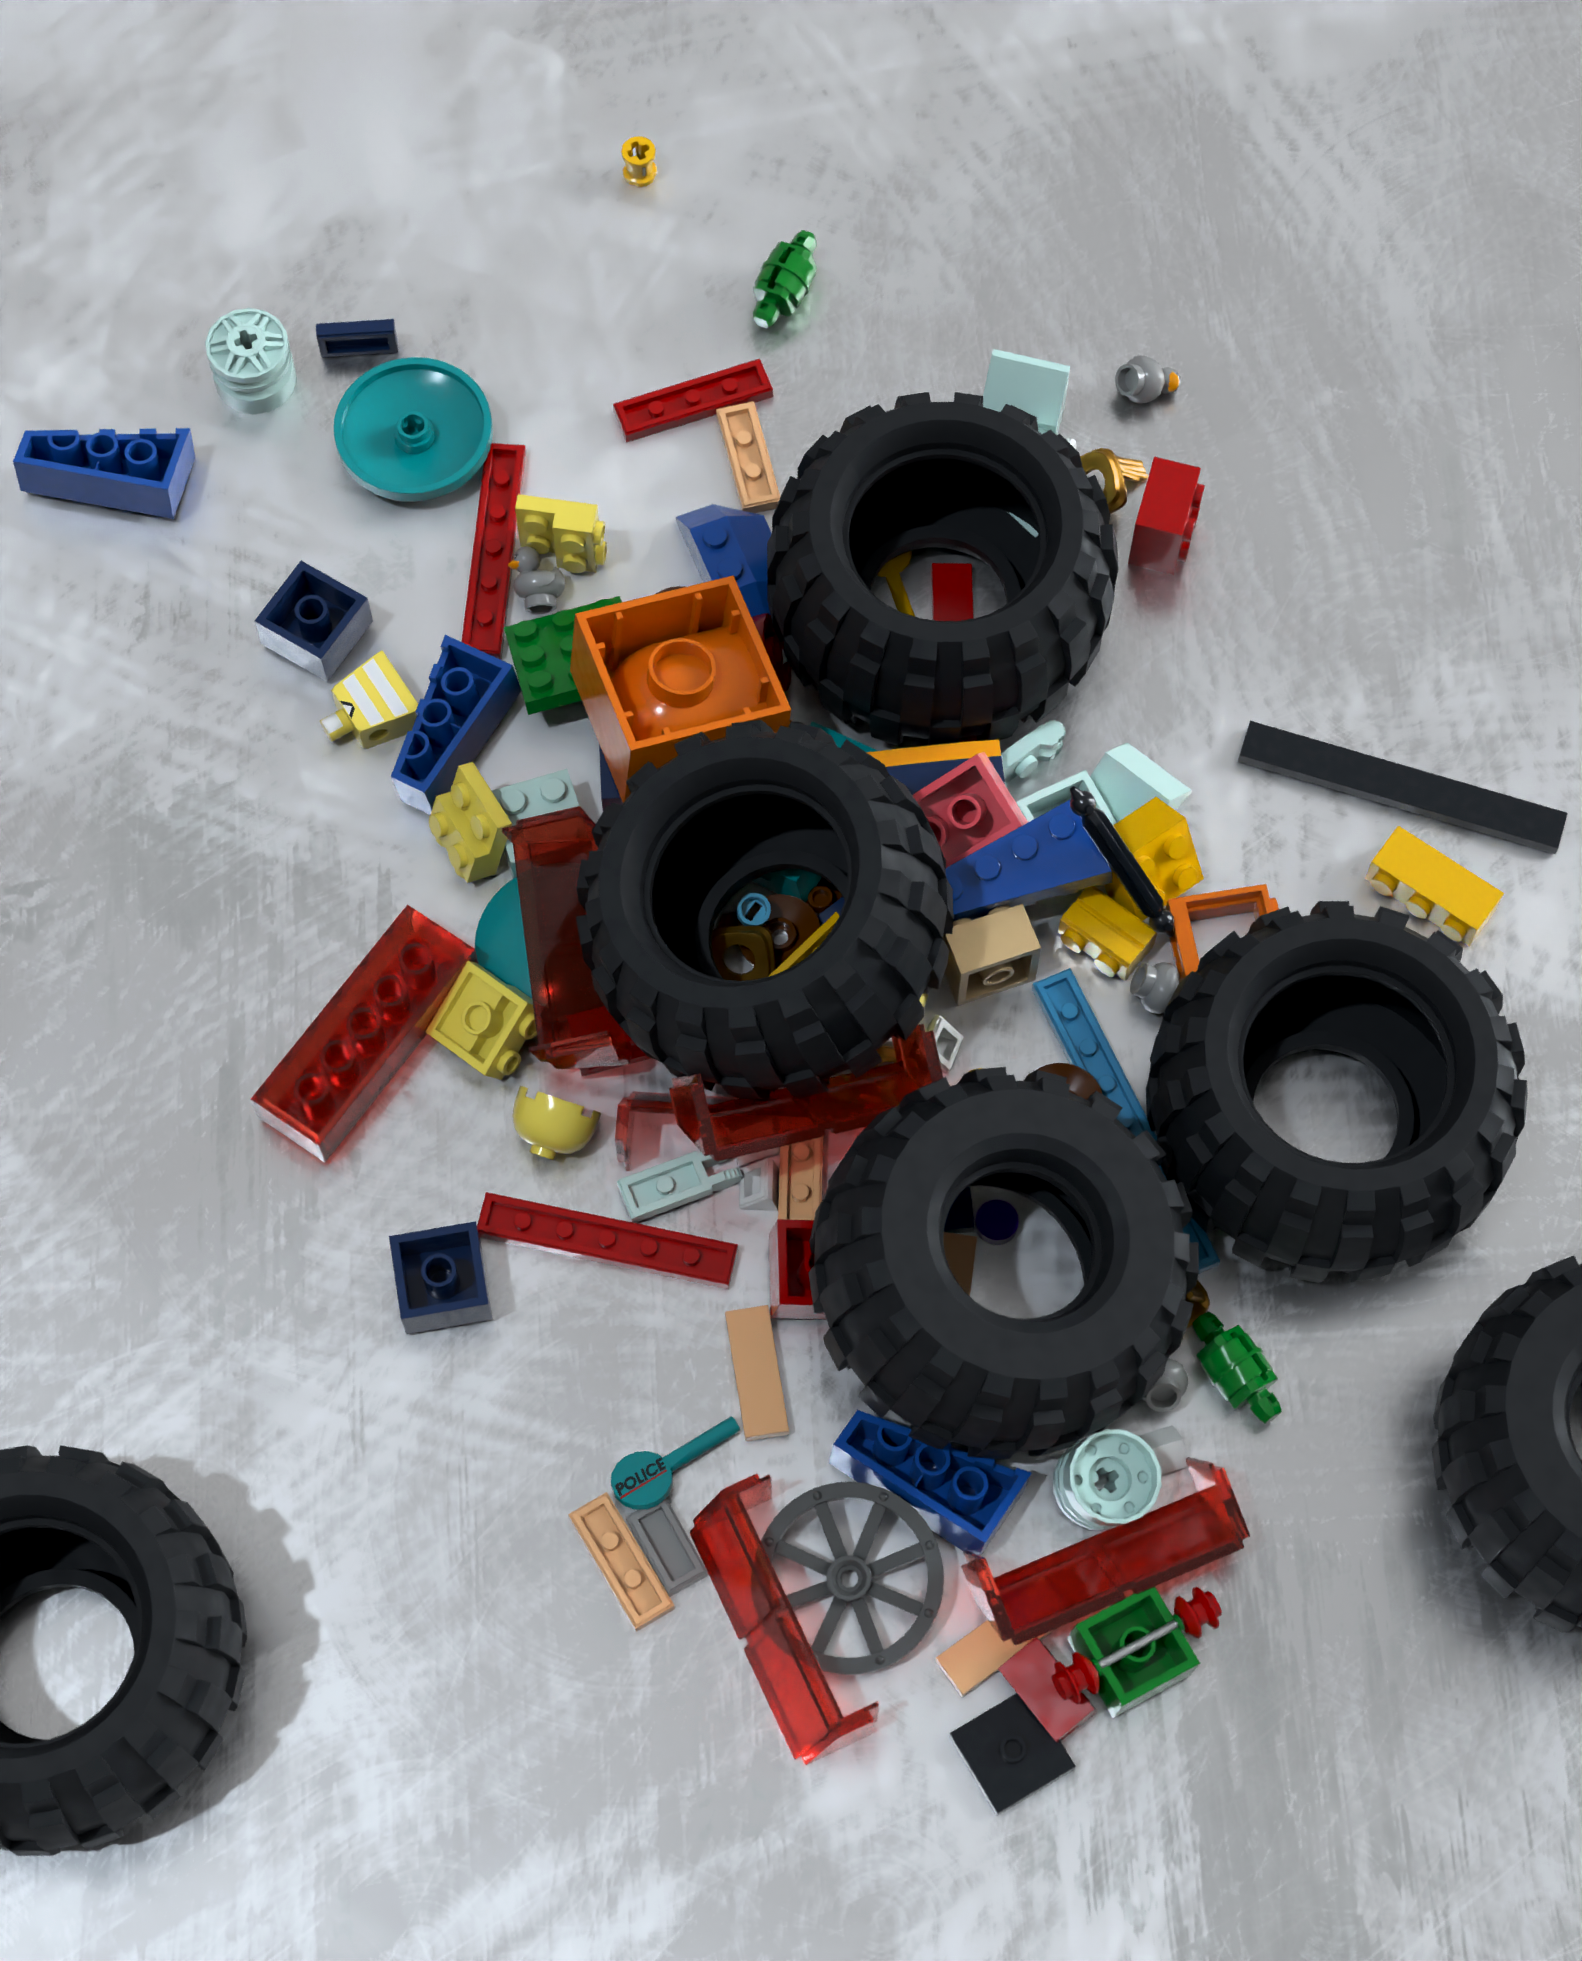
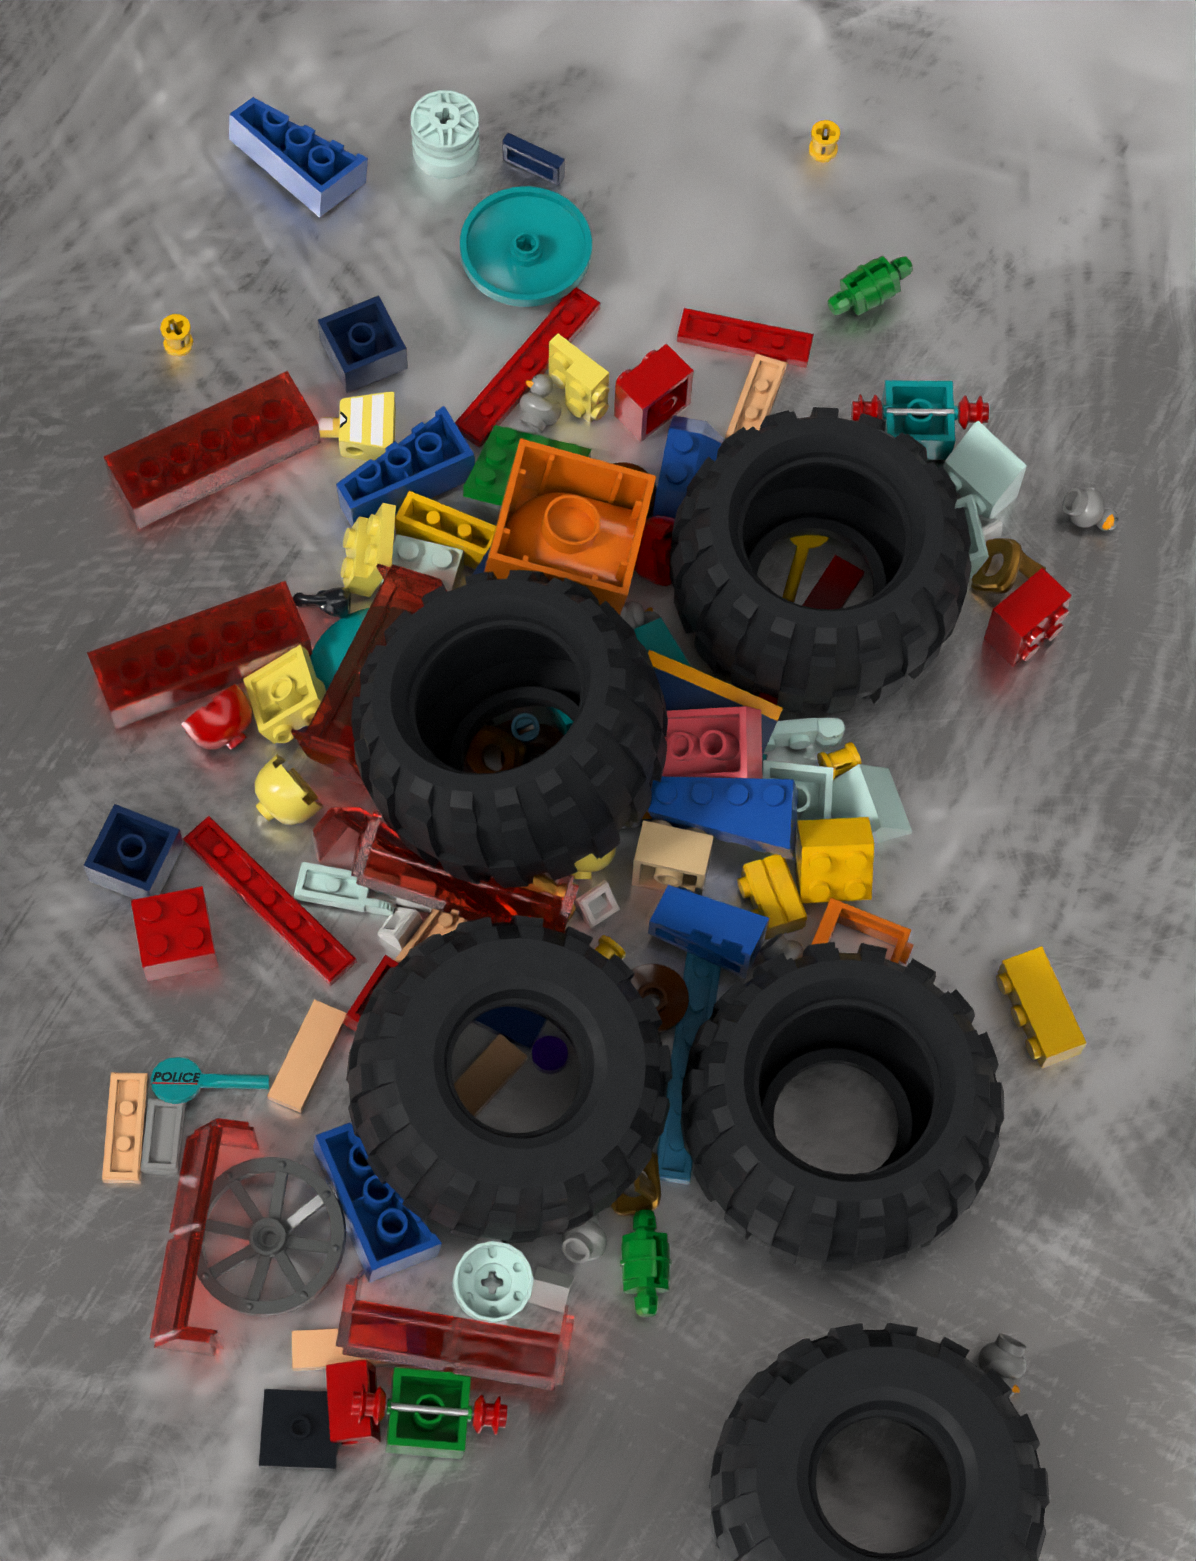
camera: 30 degrees right, 0 degrees up
black wheel [1070,786,1175,937] -> none
black tile [1238,721,1568,854] -> none
none -> clear red brick [104,371,321,529]
none -> red brick [131,886,219,982]
none -> yellow bush [160,314,194,357]
none -> red cylinder [181,684,253,750]
none -> black piece [292,587,351,619]
none -> yellow brick [395,491,496,569]
none -> red brick [614,344,694,442]
none -> blue wedge [648,885,769,979]
none -> yellow bush [817,742,862,780]
none -> teal brick [851,380,989,460]

